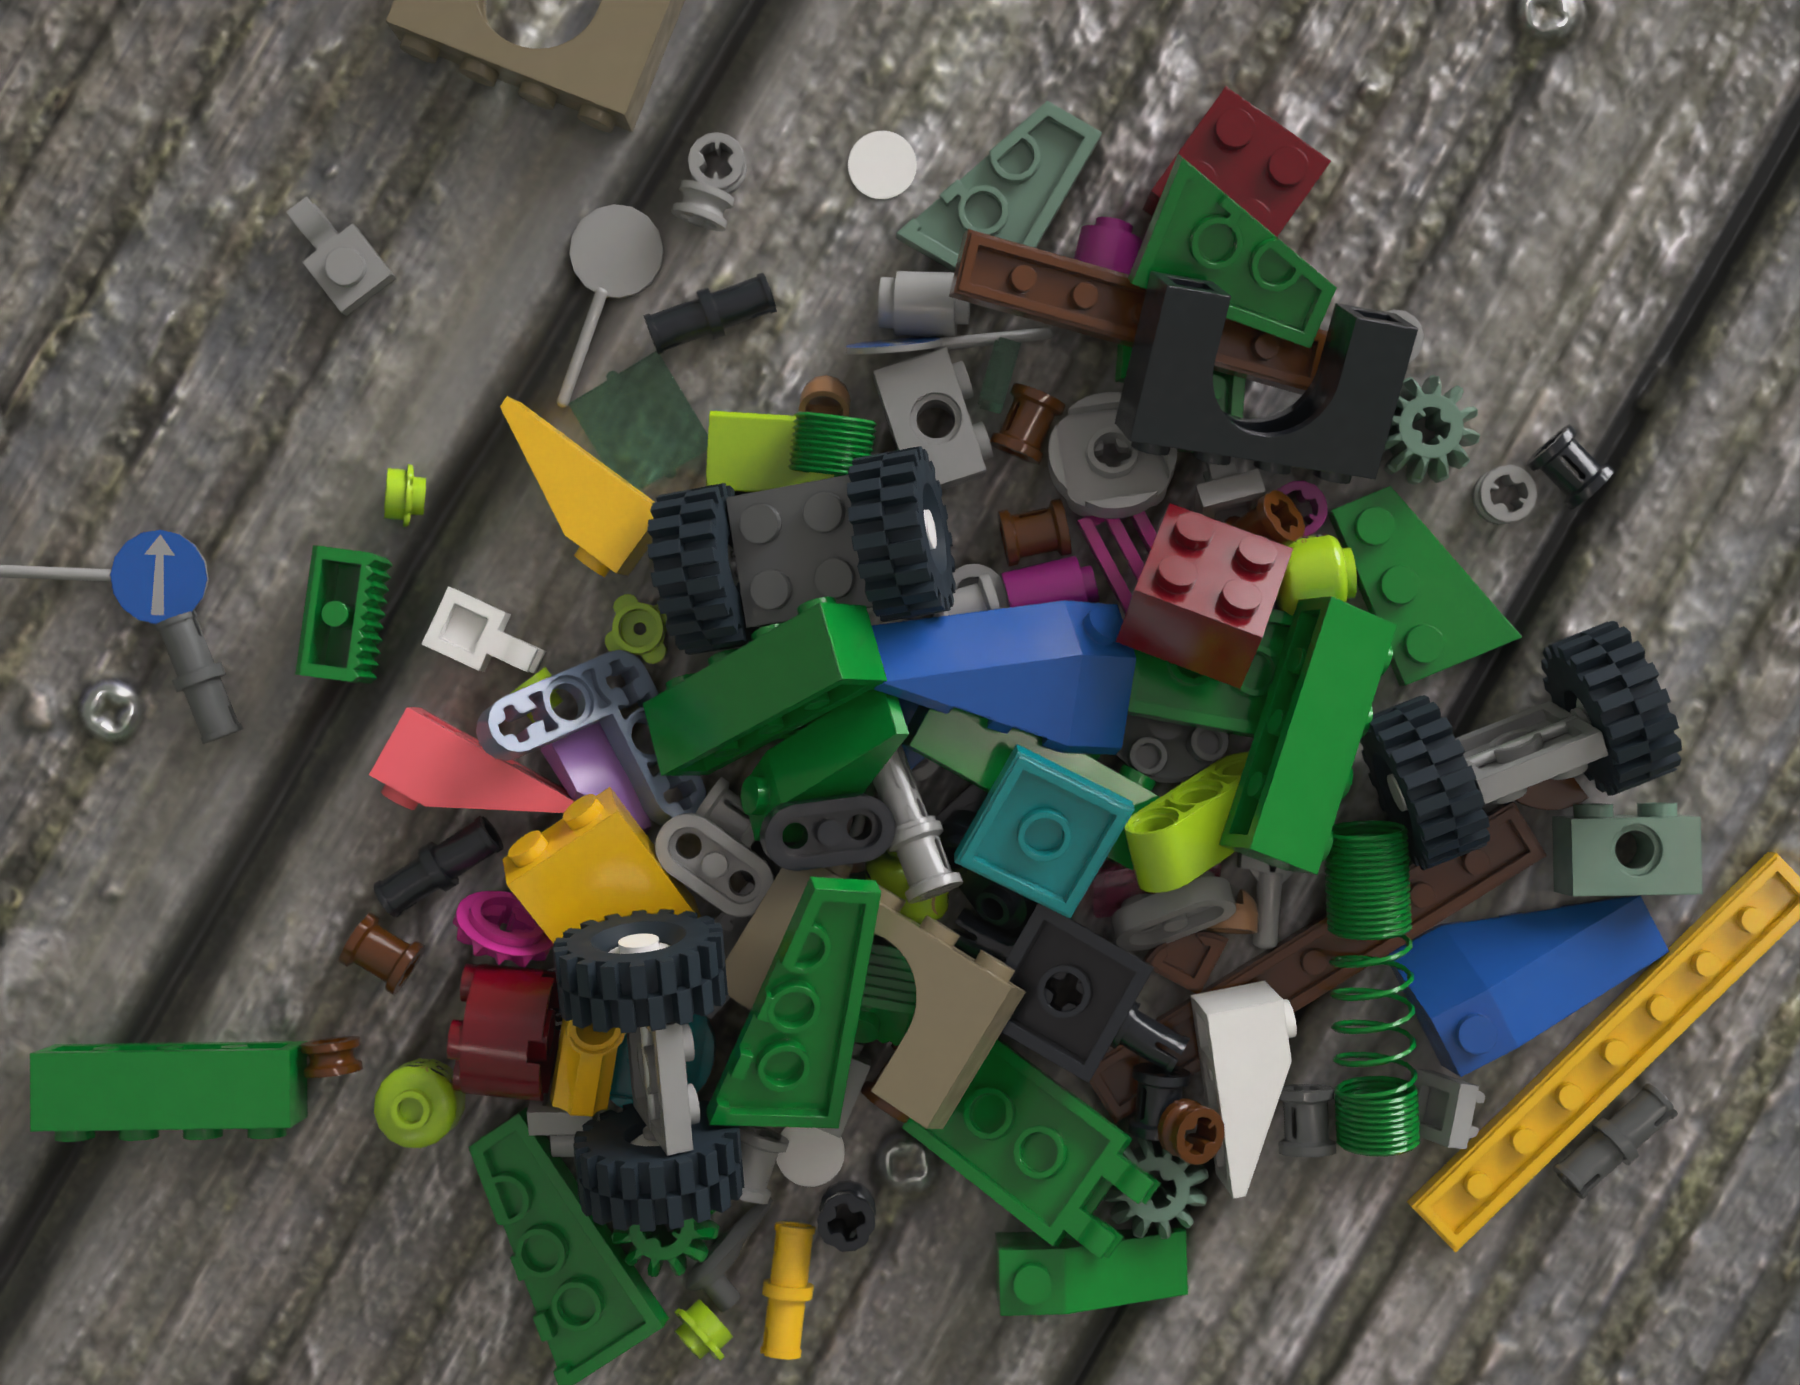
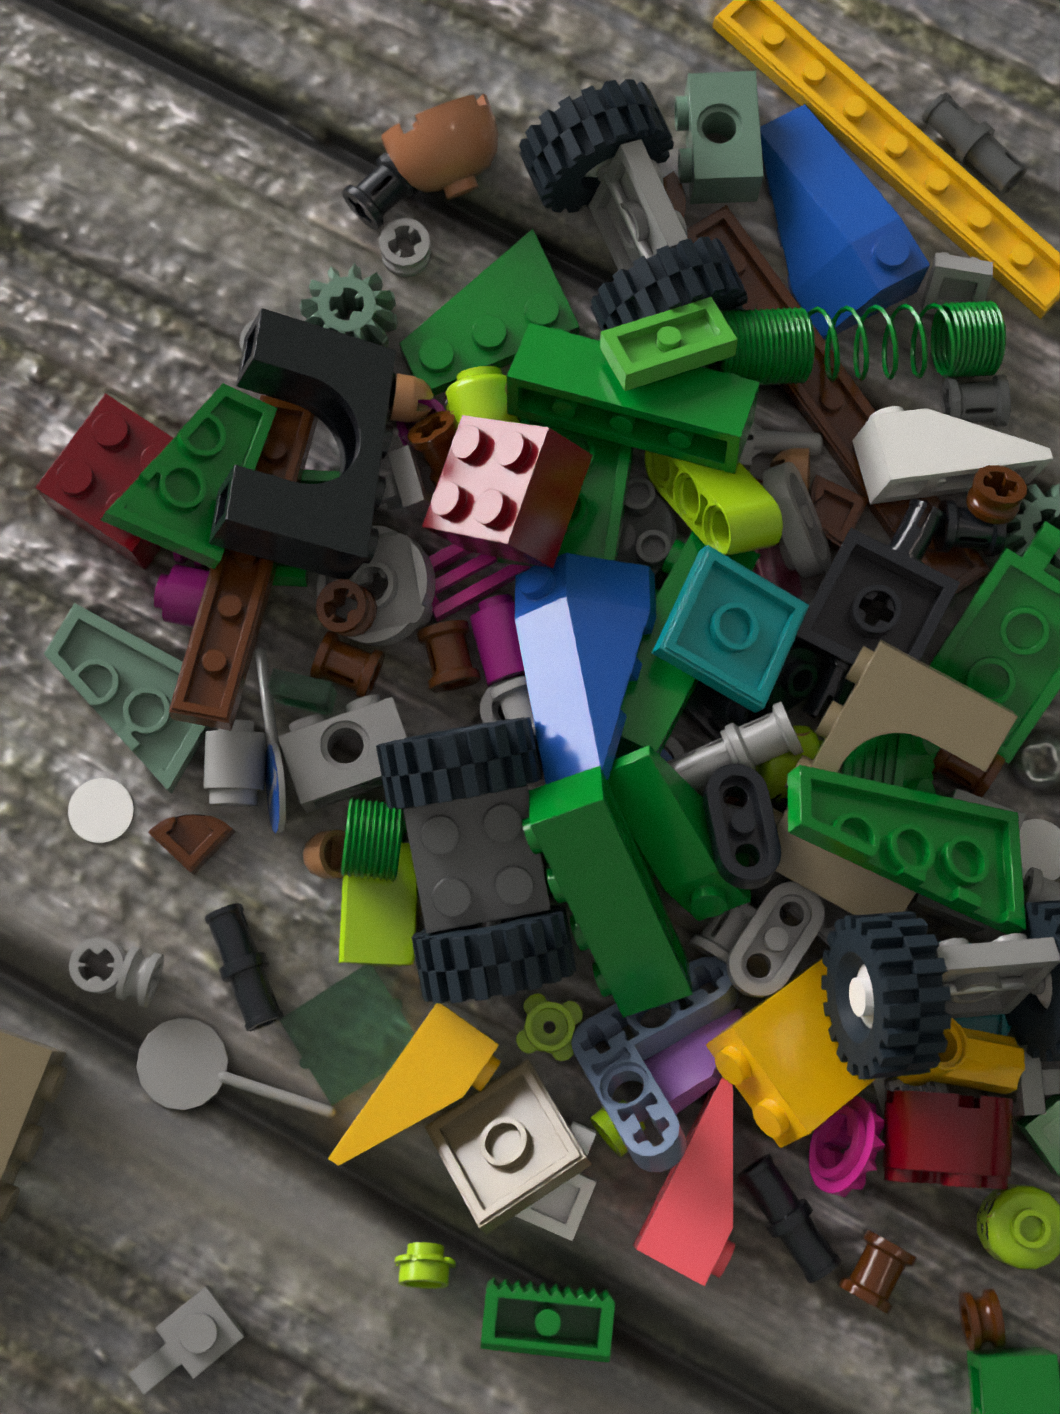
camera: 90 degrees left, 10 degrees down
none -> reddish brown tile [148,814,236,875]
none -> reddish brown bush [316,579,377,637]
none -> nougat cylinder [381,94,499,200]
none -> medium nougat hinge [389,373,434,423]
none -> plate [425,1059,592,1235]
none -> bright green plate [600,297,738,391]

